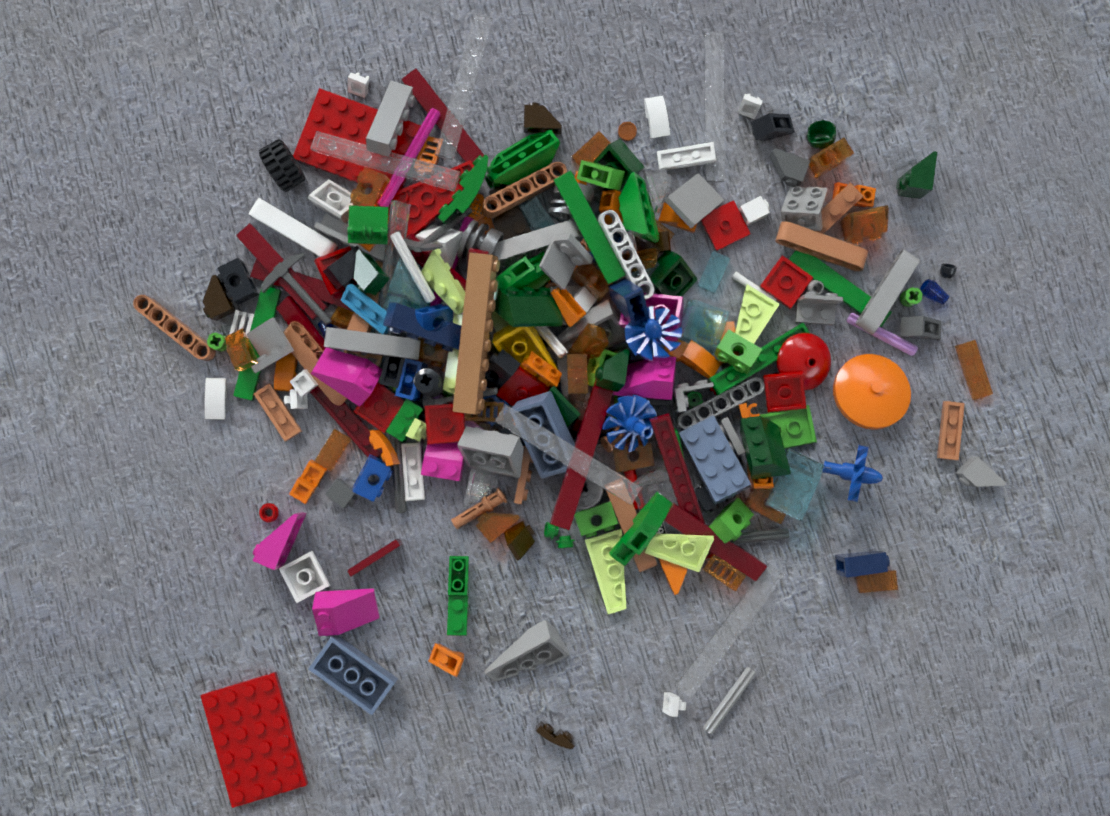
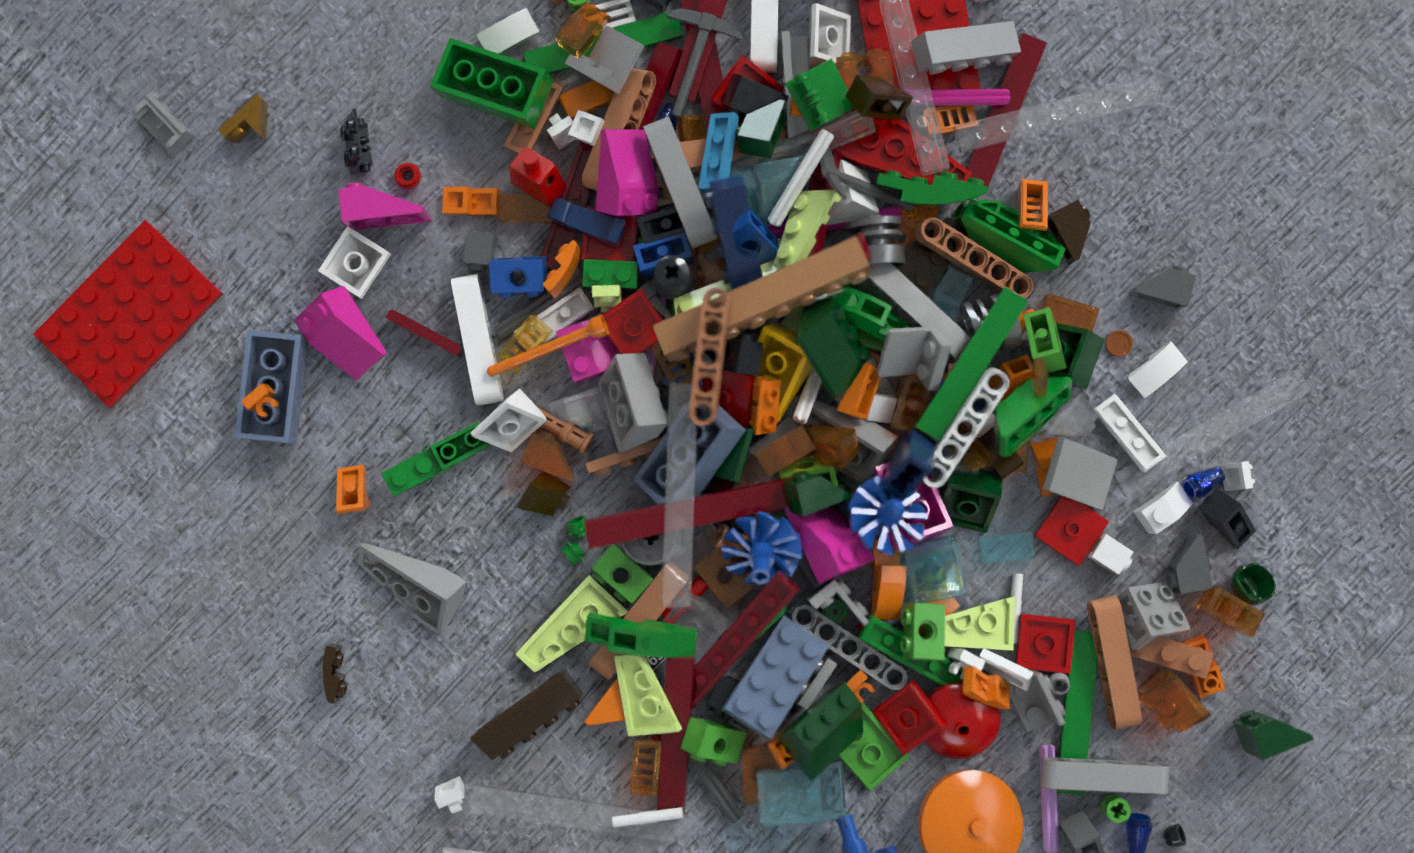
camera: 55 degrees right, 0 degrees up
none -> light grey hinge [132,92,194,156]
none -> pearl gold slope [217,94,268,143]
none -> orange tile [241,383,279,418]
none -> black hinge [340,109,373,175]
none -> green brick [430,38,554,129]
none -> white beam [451,274,504,406]
none -> dark brown slope [470,668,583,760]
none -> white slope [471,388,547,452]
none -> orange piece [487,314,610,377]
none -> clear yellow slope [496,314,553,374]
none -> red torso [509,147,567,208]
none -> dark blue leg [547,198,627,248]
none -> white piece [612,807,684,828]
none -> nougat beam [689,288,730,425]
none -> dark brown slope [845,74,913,120]
none -> white tile [946,647,985,679]
none -> orange slope [963,666,1010,710]
none -> white tile [979,649,1034,691]
none -> orange slope [1017,179,1048,231]
none -> clear orange tile [1032,358,1048,397]
none -> dark grey slope [1129,266,1196,309]
none -> white slope [1133,482,1193,534]
none -> clear blue cone [1182,466,1225,499]

